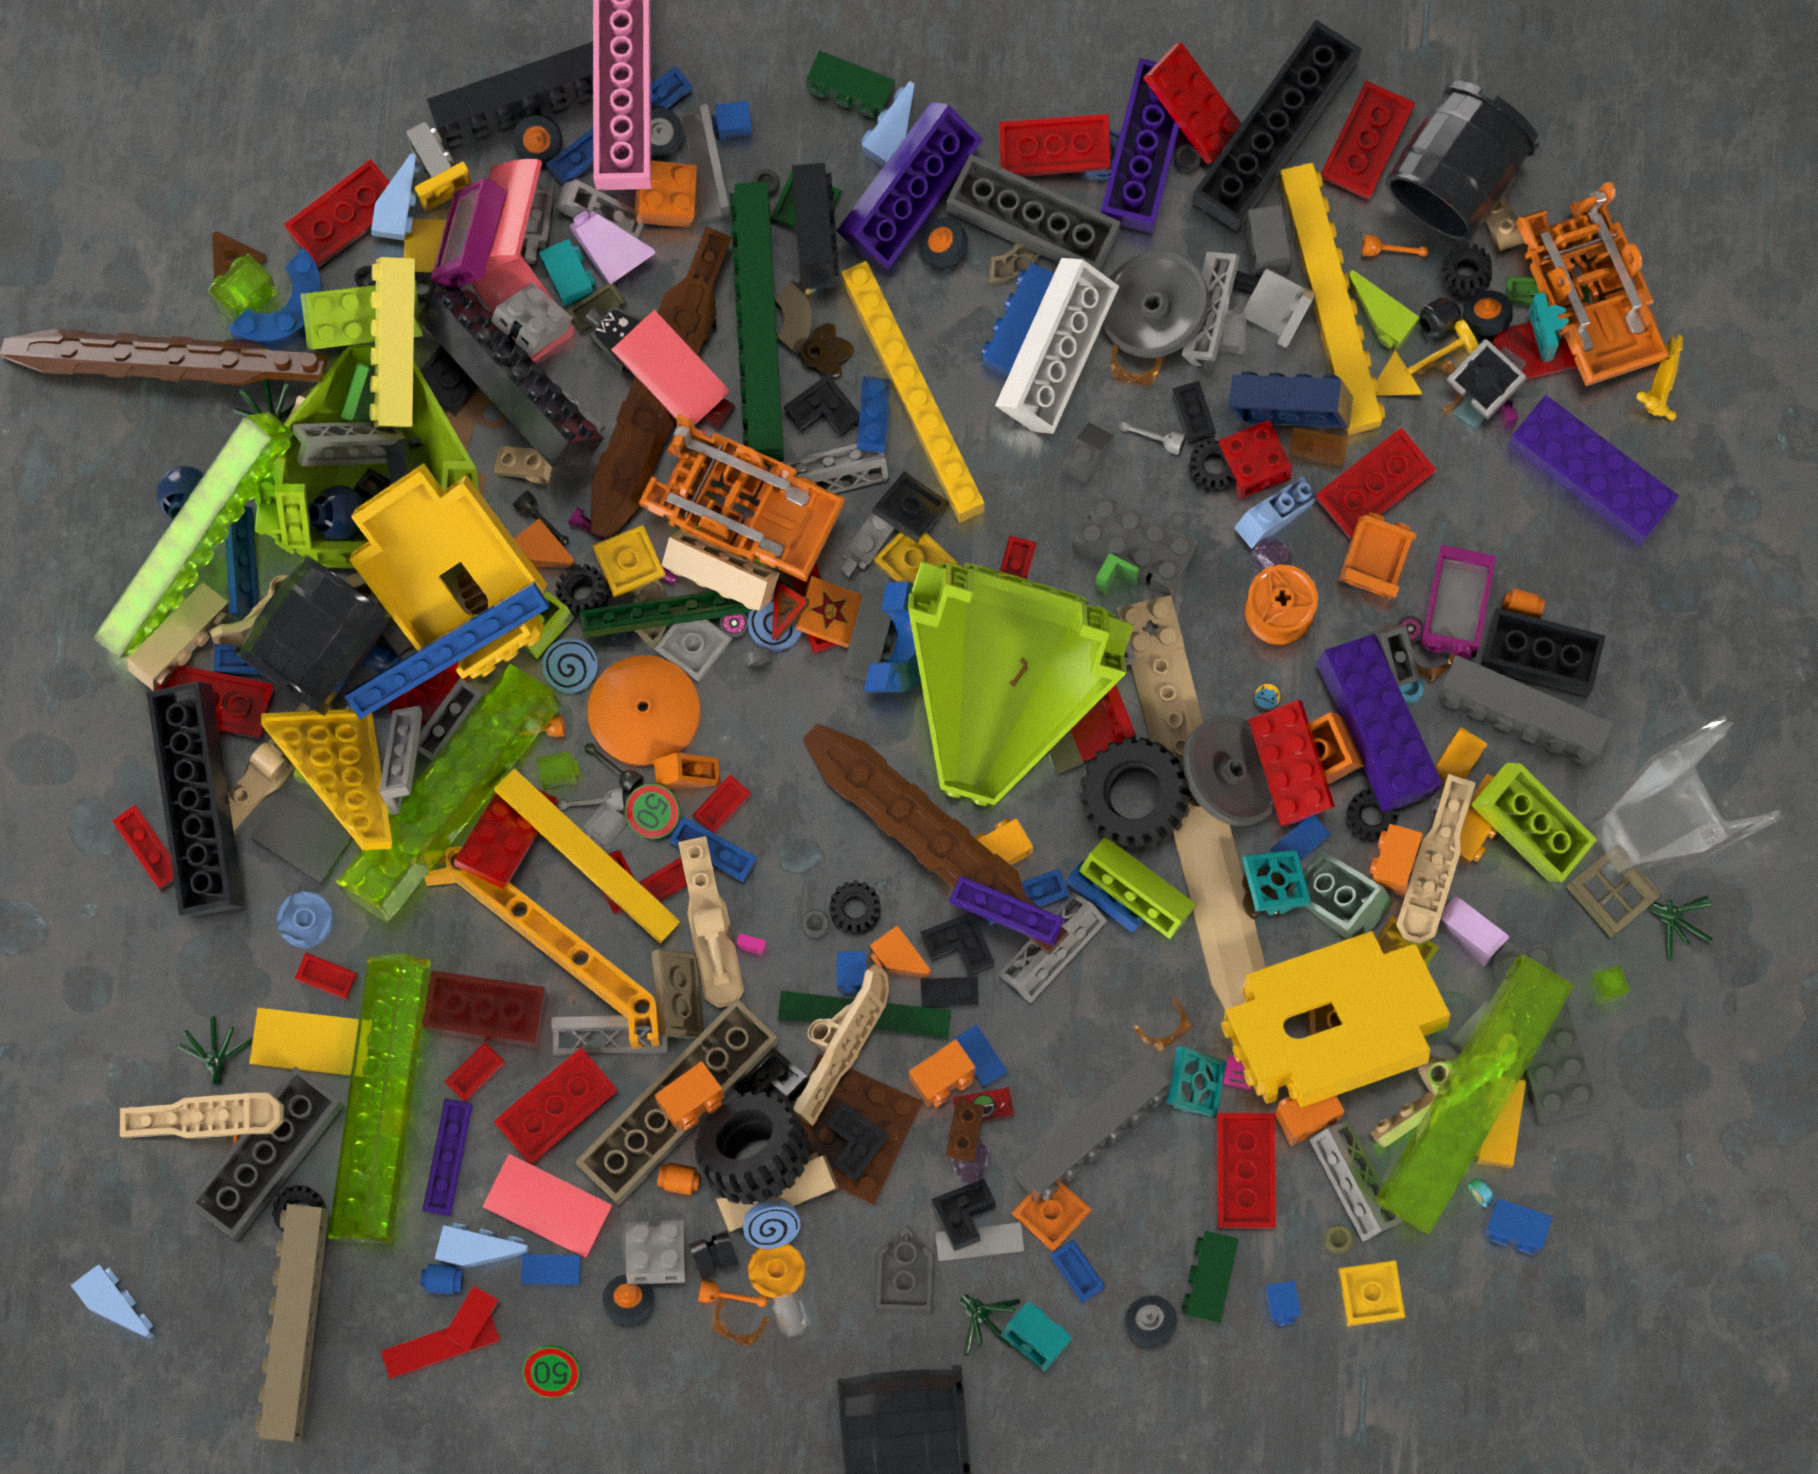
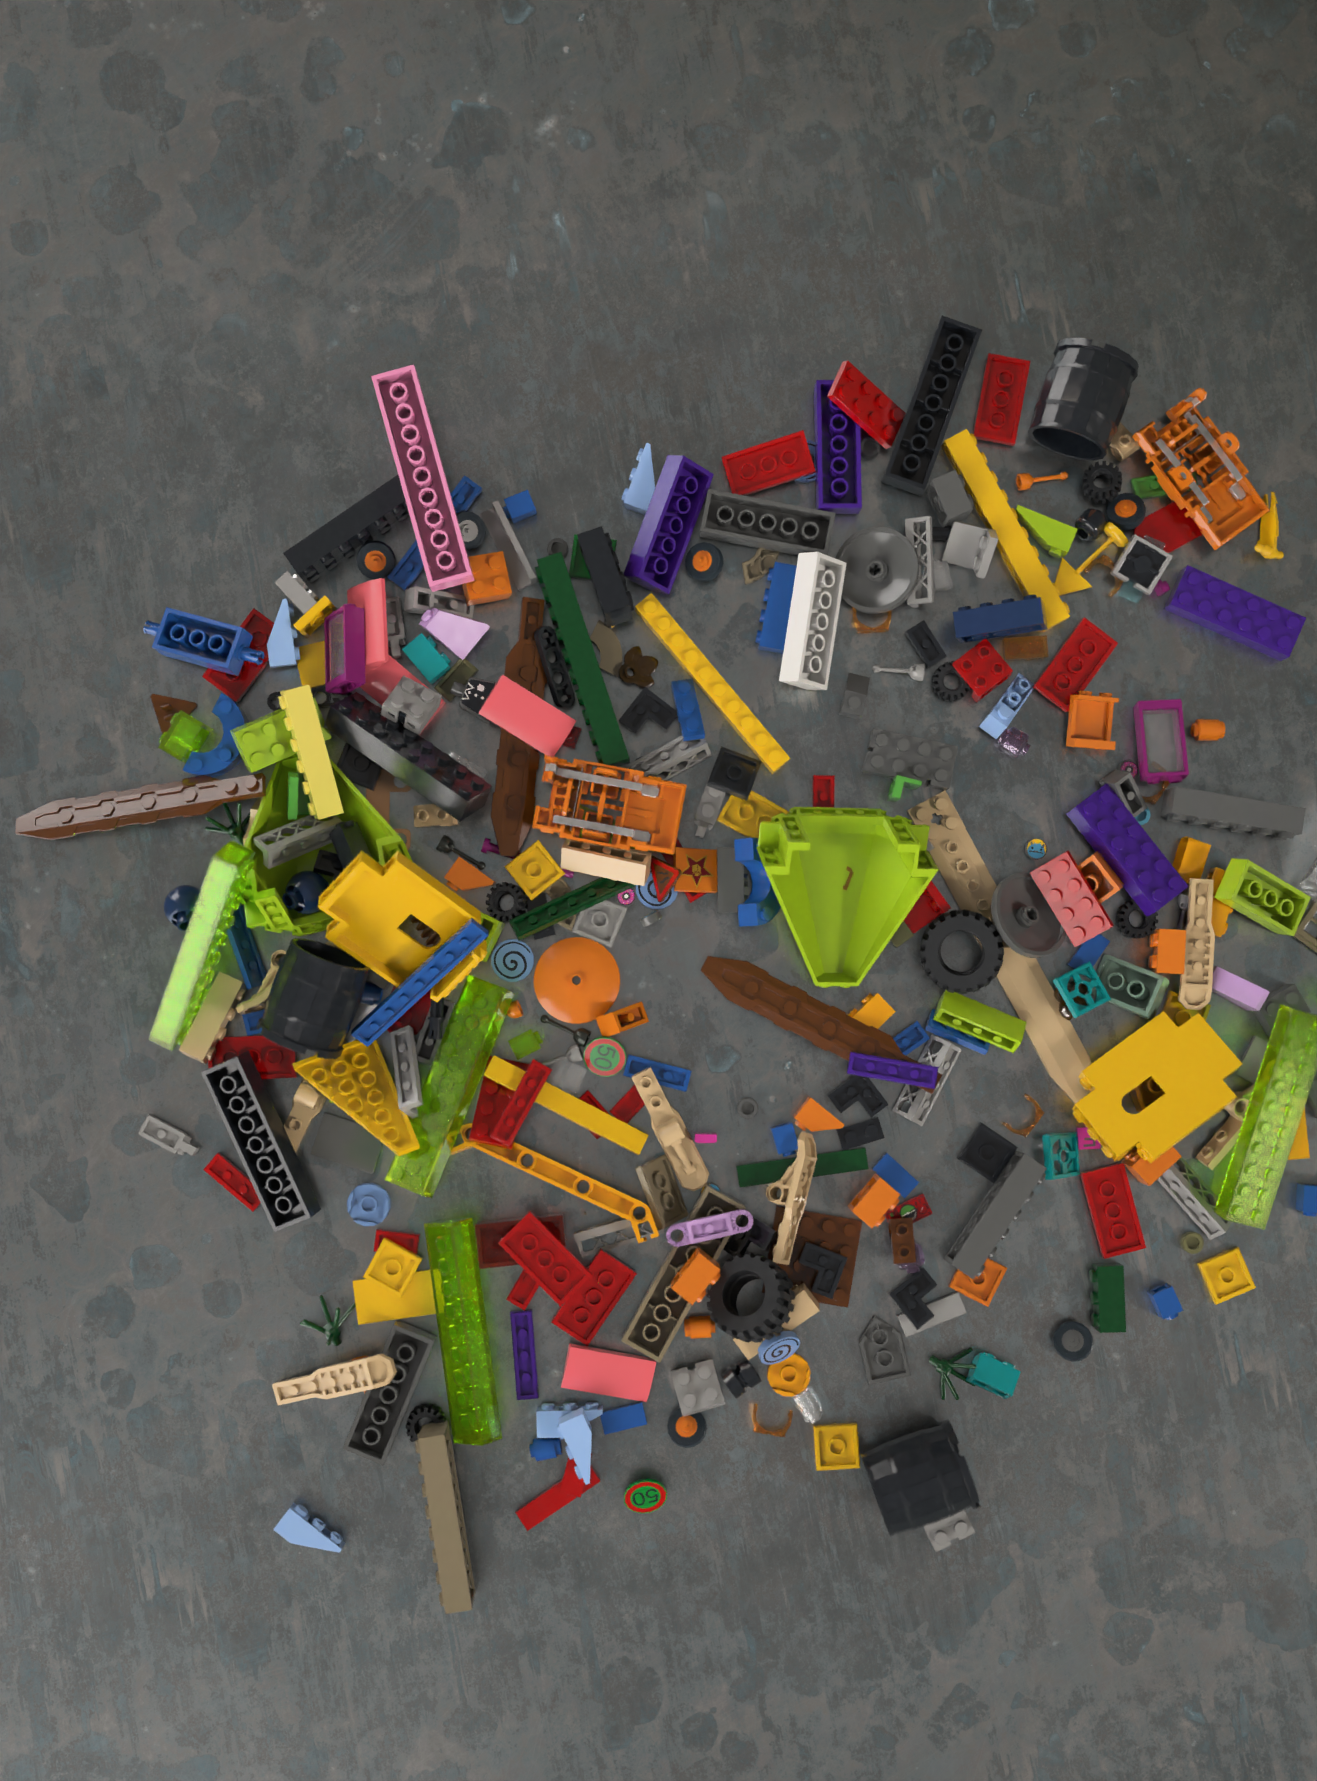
camera: 20 degrees left, 10 degrees up
red tile [692,774,751,834] -> none
orange hinge [698,1279,768,1307] -> none
dark green brick [806,50,895,117] -> none
black tyre [829,880,881,935] -> none
blue tile [1050,1239,1106,1304] -> none
orange piece [1245,564,1318,645] -> none
medium azure tile [1468,1178,1494,1207] -> none
black brick [1480,608,1606,697] -> none
teal piece [1529,292,1569,363] -> none
none -> light grey hinge [138,1114,200,1156]
none -> blue brick [143,607,264,676]
none -> yellow tile [363,1237,423,1298]
none -> black axle [428,997,445,1040]
none -> red tile [489,1059,552,1147]
none -> red plate [498,1211,592,1307]
none -> black beam [534,626,575,708]
none -> light blue slope [556,1407,592,1485]
none -> lavender plate [666,1209,753,1247]
none -> yellow tile [813,1422,860,1471]
none -> black tile [957,1122,1018,1183]

